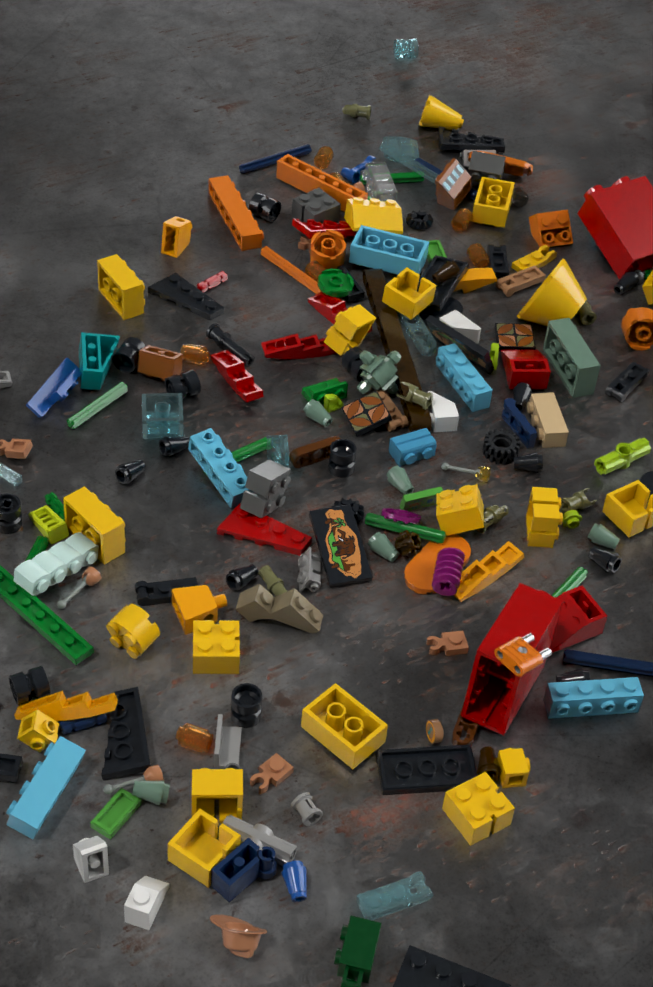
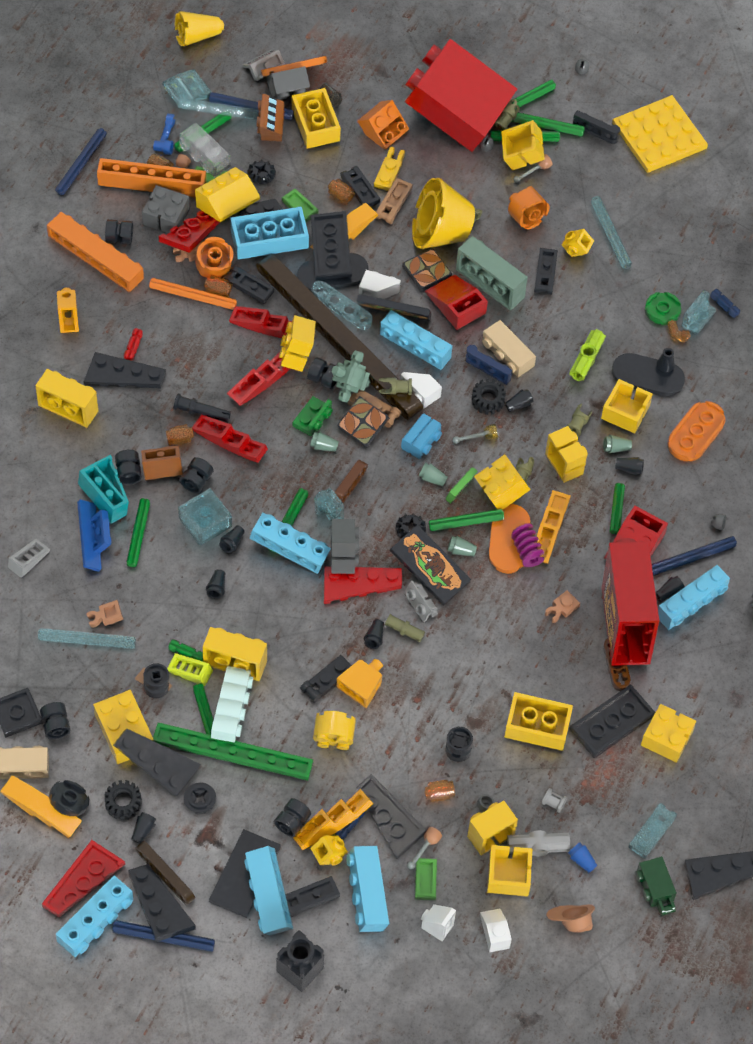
camera: 30 degrees left, 15 degrees up
hinge [57,566,102,609] -> none
sand green cone [132,780,170,805] -> none
yellow piece [193,620,240,674] -> none
dark blue hinge [211,838,277,902] -> none
light grey panel [214,714,242,769] -> none
dark tan arch [236,584,323,633] -> none
nougat plate [250,753,294,794] -> none
clear orange brick [314,146,334,169] -> none
green tile [317,268,354,297] -> none
lime tile [324,394,344,413] -> none
black wheel [328,439,357,478] -> none
olive piece [342,103,371,120] -> none
magenta wheel [381,508,421,524] -> none
yellow piece [382,267,437,320] -> none
dark brown gear [395,530,421,558] -> none
medium nougat tile [426,719,444,744] -> none
dark brown cone [432,260,460,284] -> none
black wing [438,127,505,153] -> none
clear orange brick [451,208,473,232] -> none
dark brown cone [477,747,501,782] -> none
lime tile [489,343,499,370] -> none
orange piece [495,633,552,677] -> none
yellow brick [497,748,530,788] -> none
black cone [513,382,532,412] -> none
lime plate [562,510,582,529] -> none
black cone [614,271,639,295] -> none

